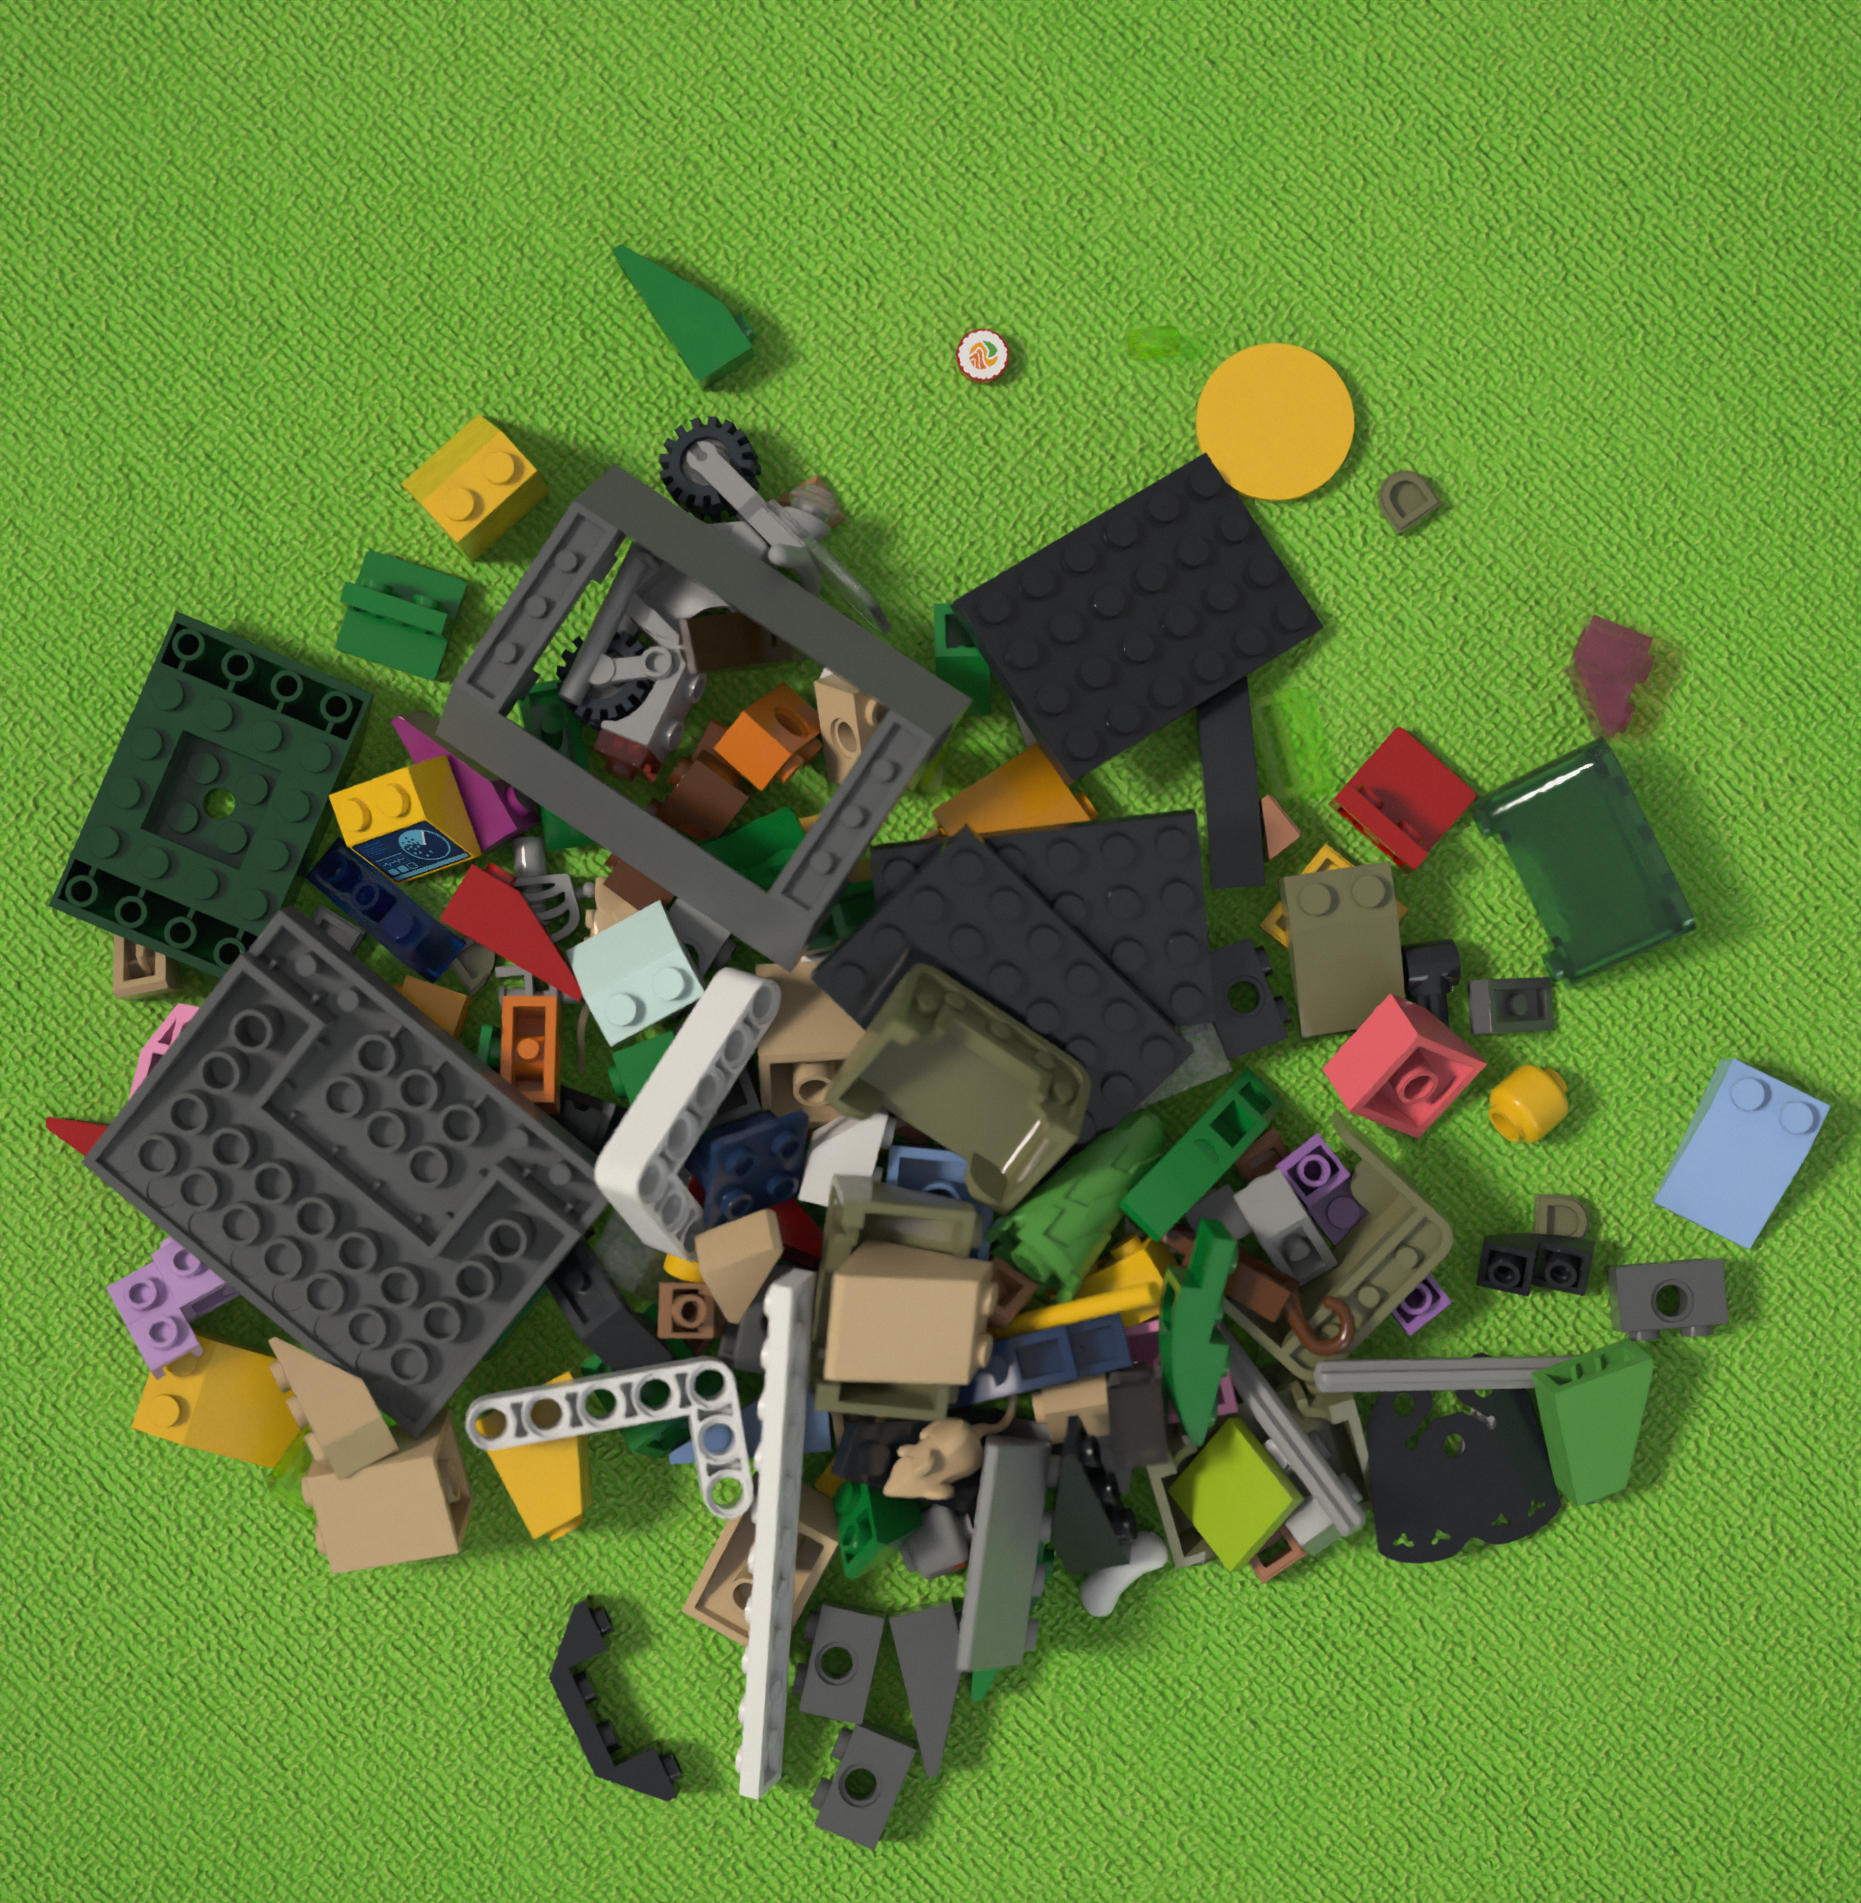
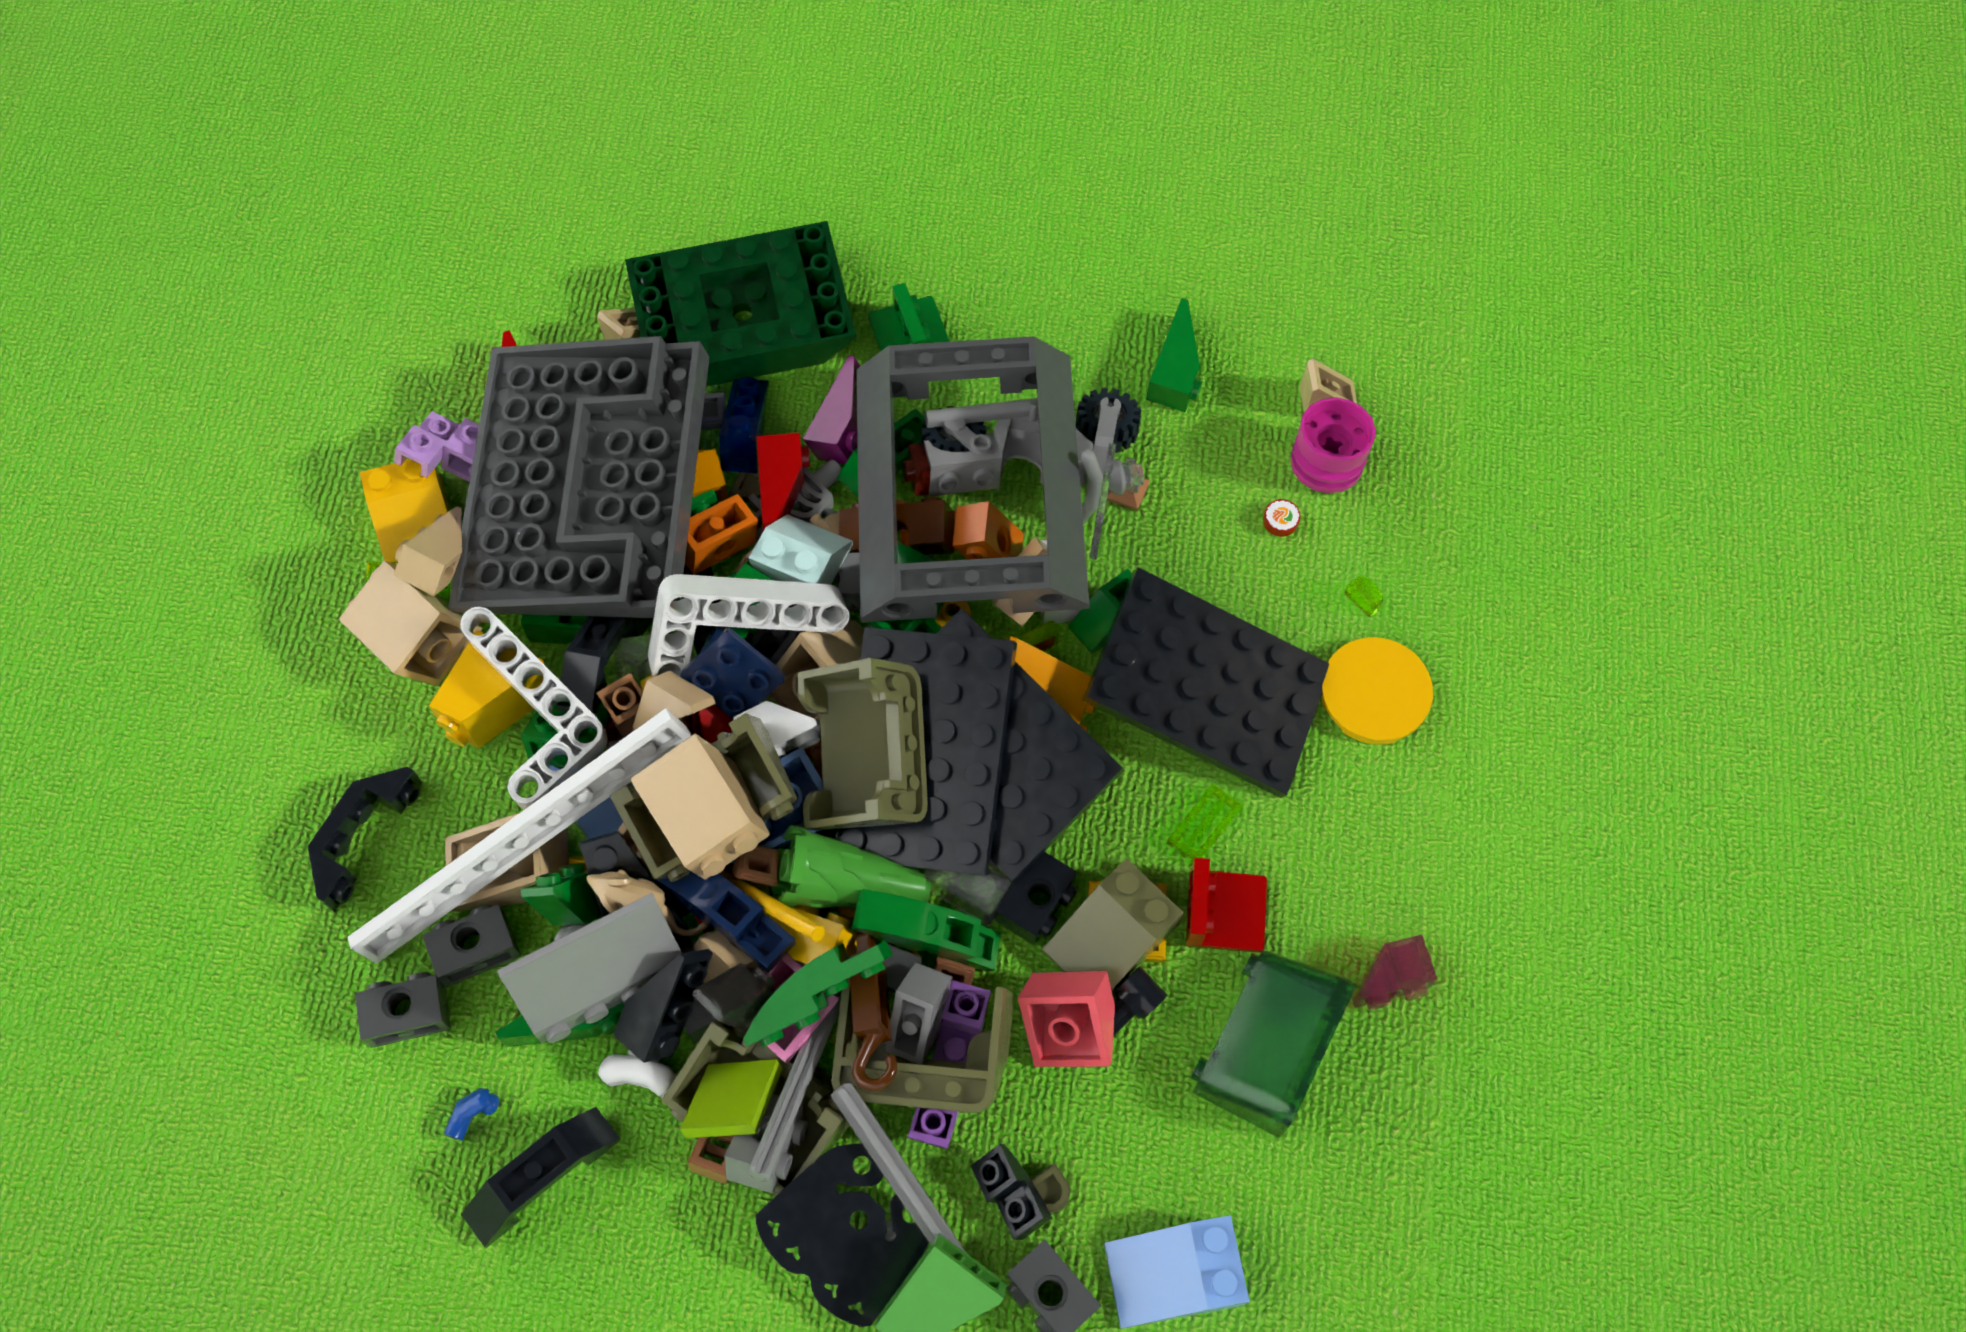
camera: 50 degrees right, 20 degrees down
yellow slope [328,754,482,885] -> none
yellow slope [401,414,550,563] -> none
dark brown slope [679,612,810,674] -> none
dark grey slope [889,1597,963,1778] -> none
black slope [1195,676,1265,889] -> none
nougat slope [1259,794,1301,864] -> none
olive tile [1377,471,1442,536] -> none
dark grey slope [1467,977,1554,1036] -> none
yellow head [1488,1064,1569,1143] -> none
none -> blue arm [444,1088,499,1141]
none -> black slope [461,1107,621,1248]
none -> dark pink wheel [1290,397,1376,494]
none -> tan slope [1299,359,1357,413]

